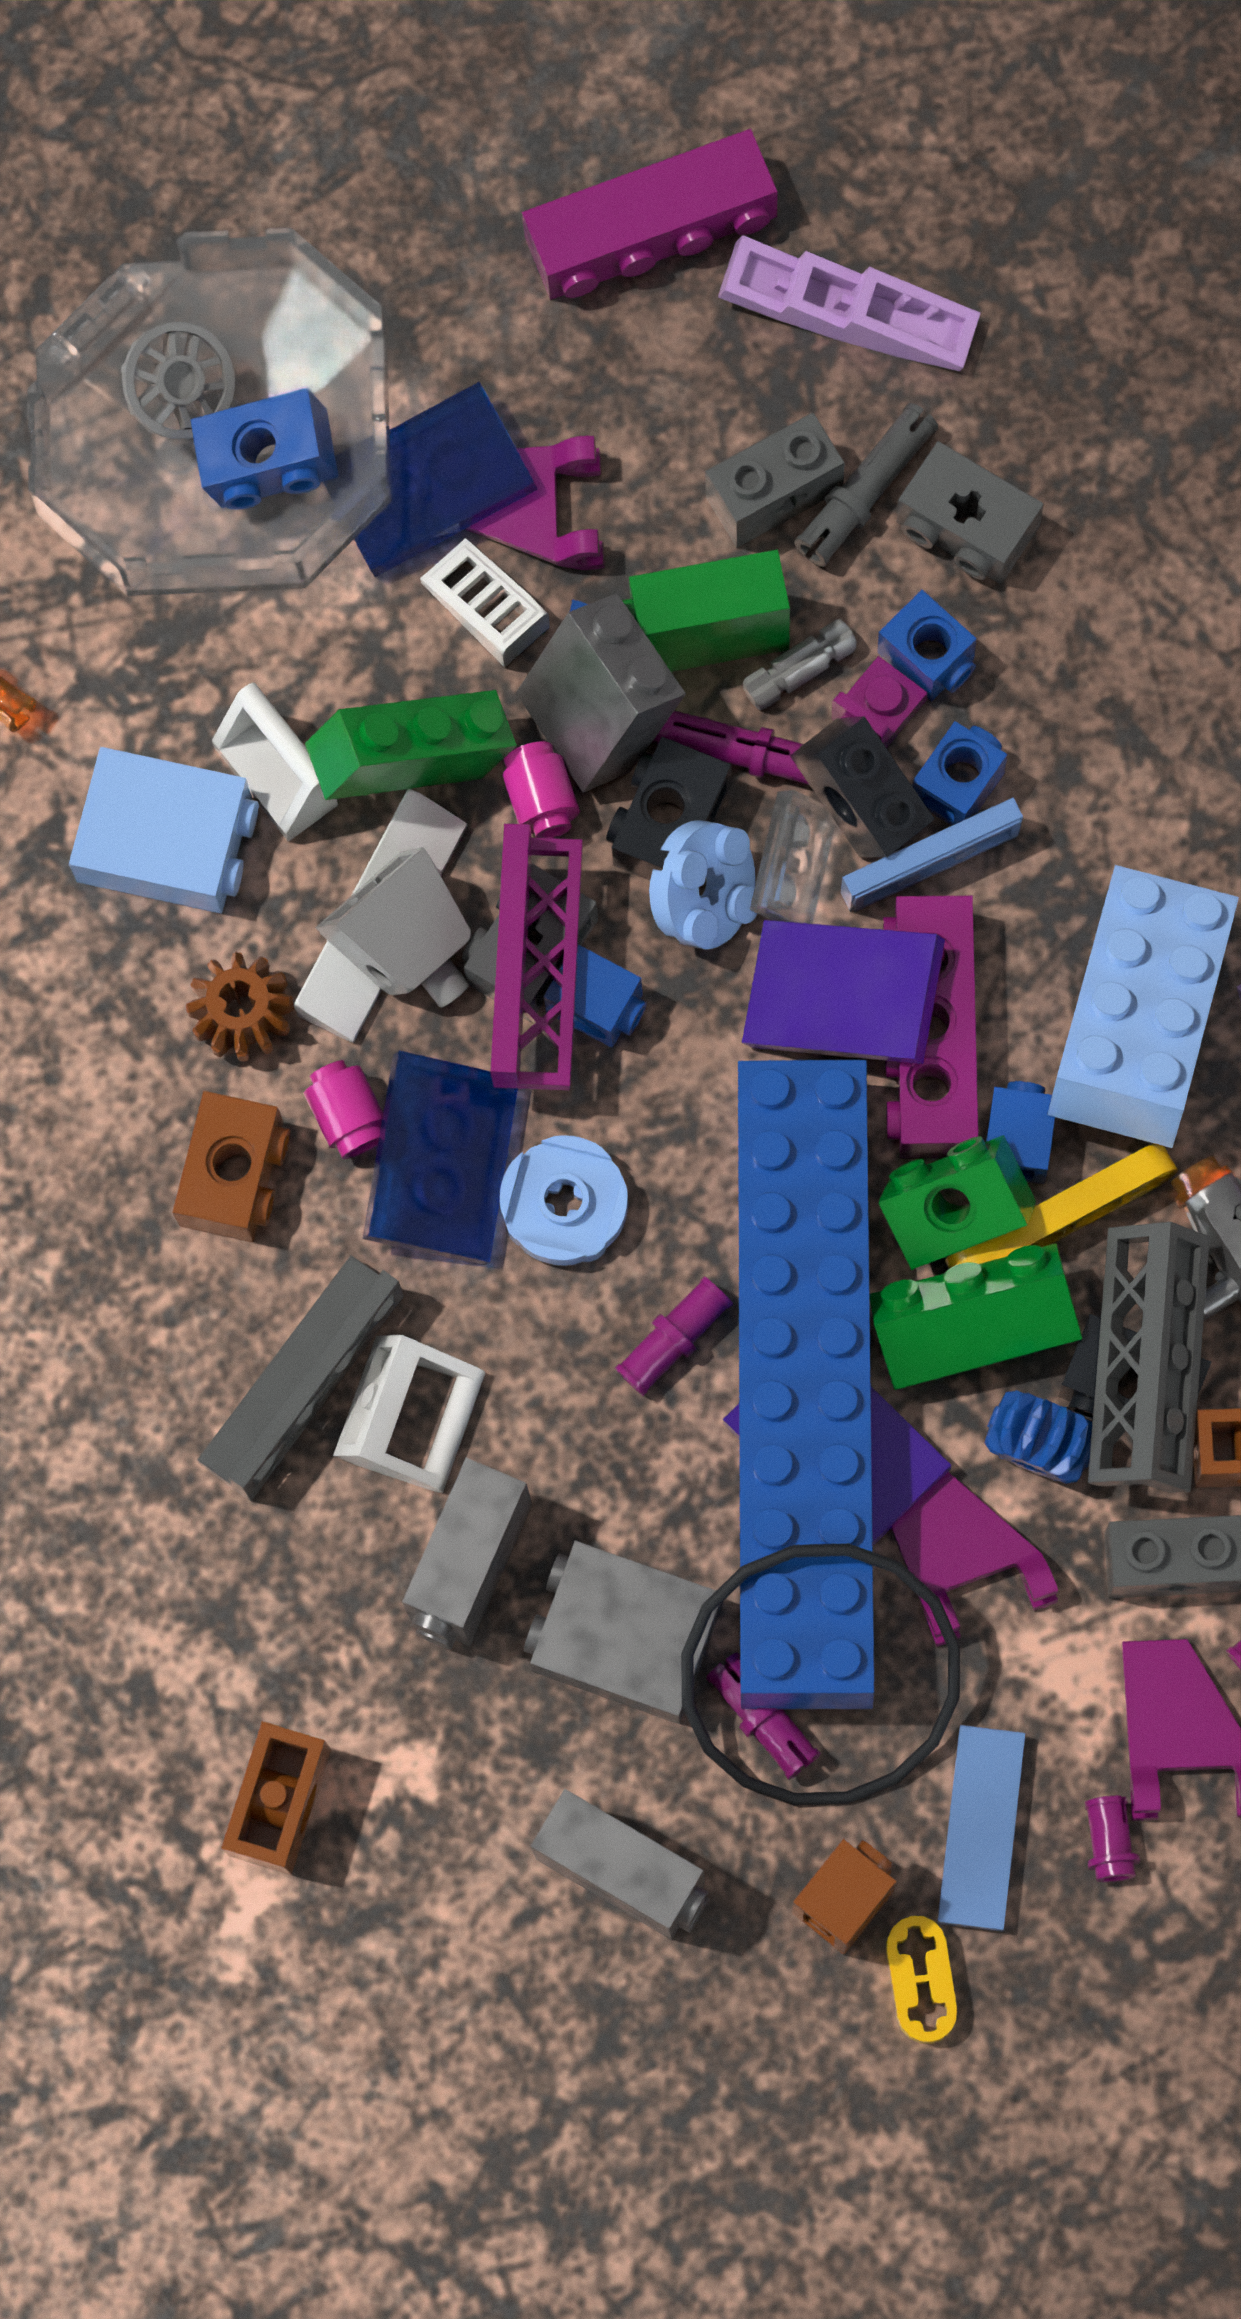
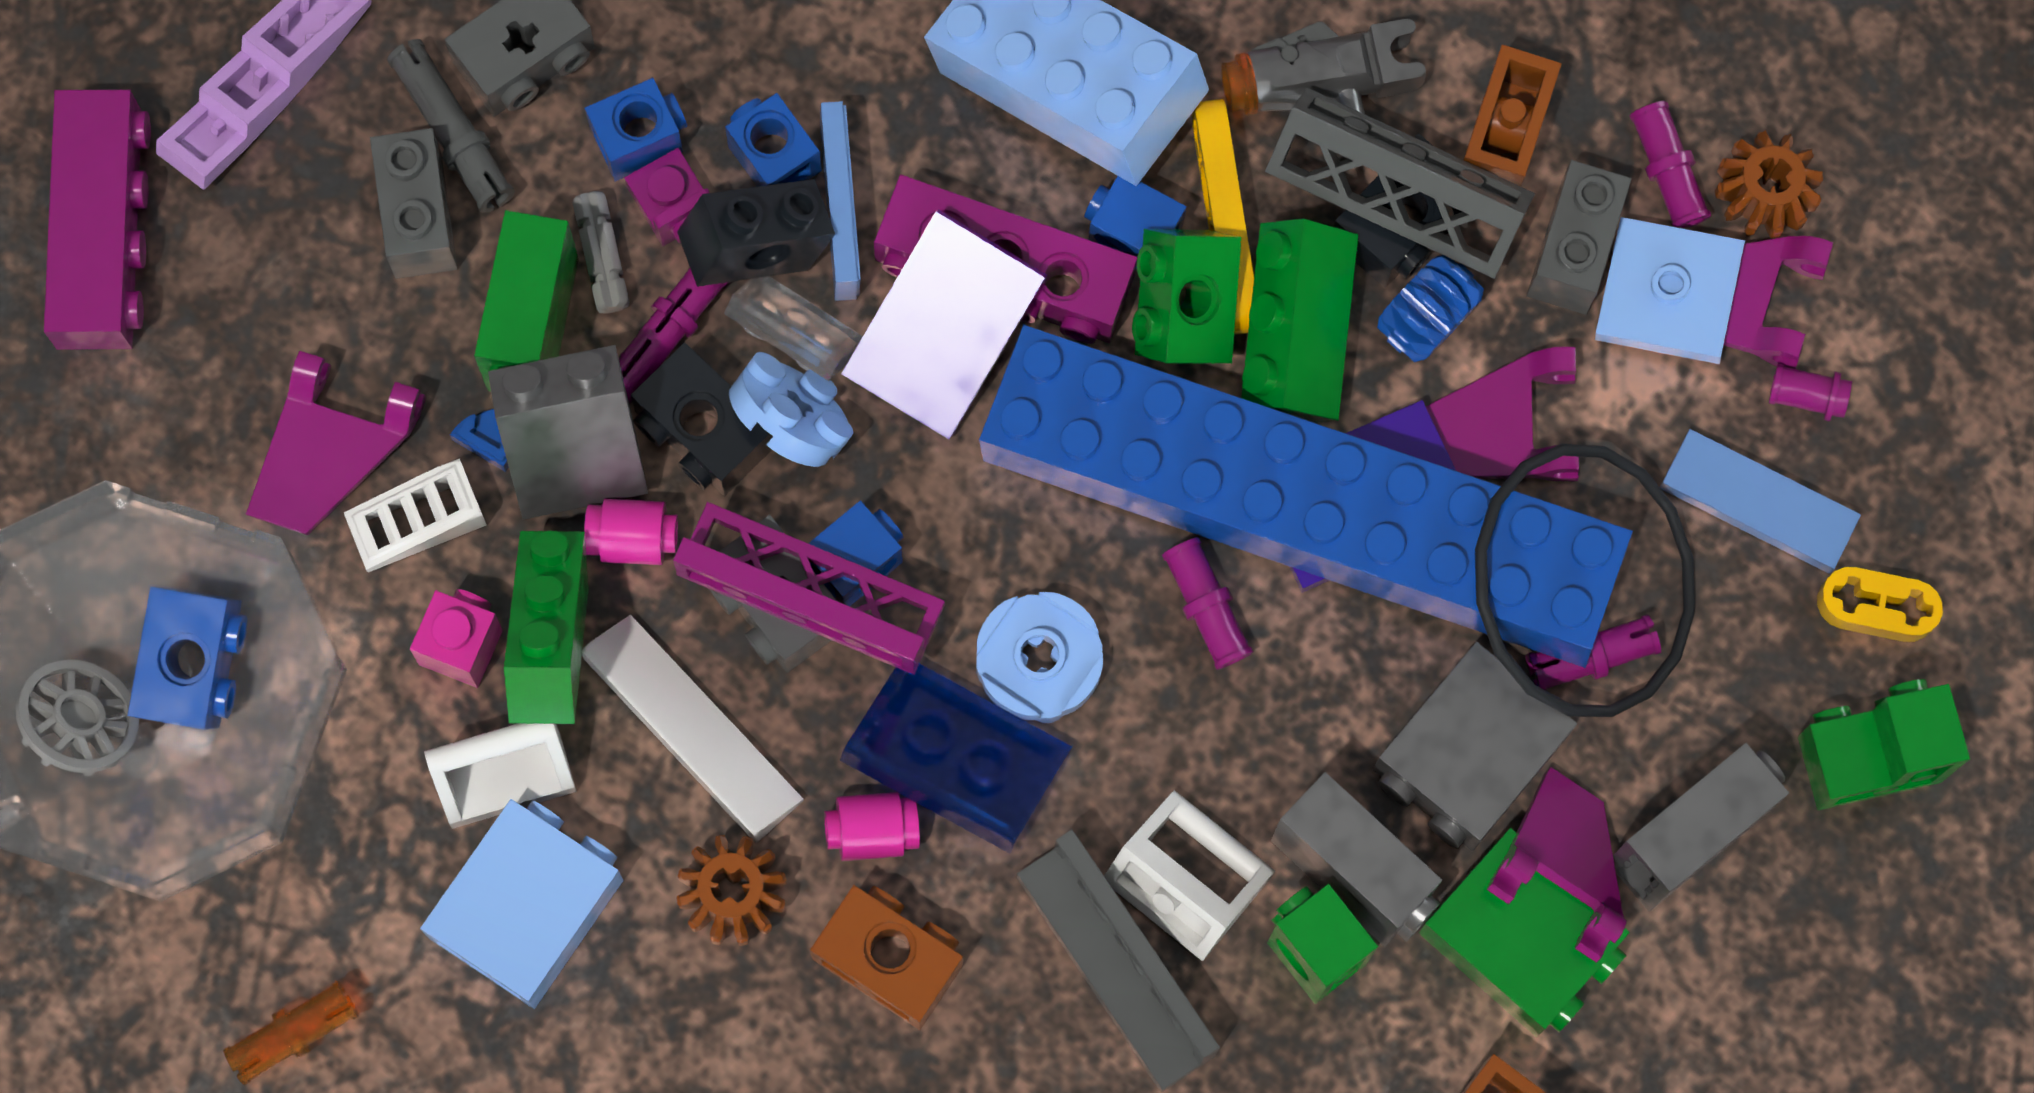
camera: 80 degrees left, 0 degrees up
light grey torso [315,847,472,1007] -> none
clear blue tile [323,381,538,577] -> none
dark orange brick [792,1839,896,1955] -> none
none -> dark pink brick [410,589,503,688]
none -> green brick [1267,884,1378,1004]
none -> green brick [1419,828,1630,1037]
none -> magenta flag [1487,767,1627,963]
none -> light blue plate [1595,217,1745,364]
none -> green brick [1798,679,1970,811]

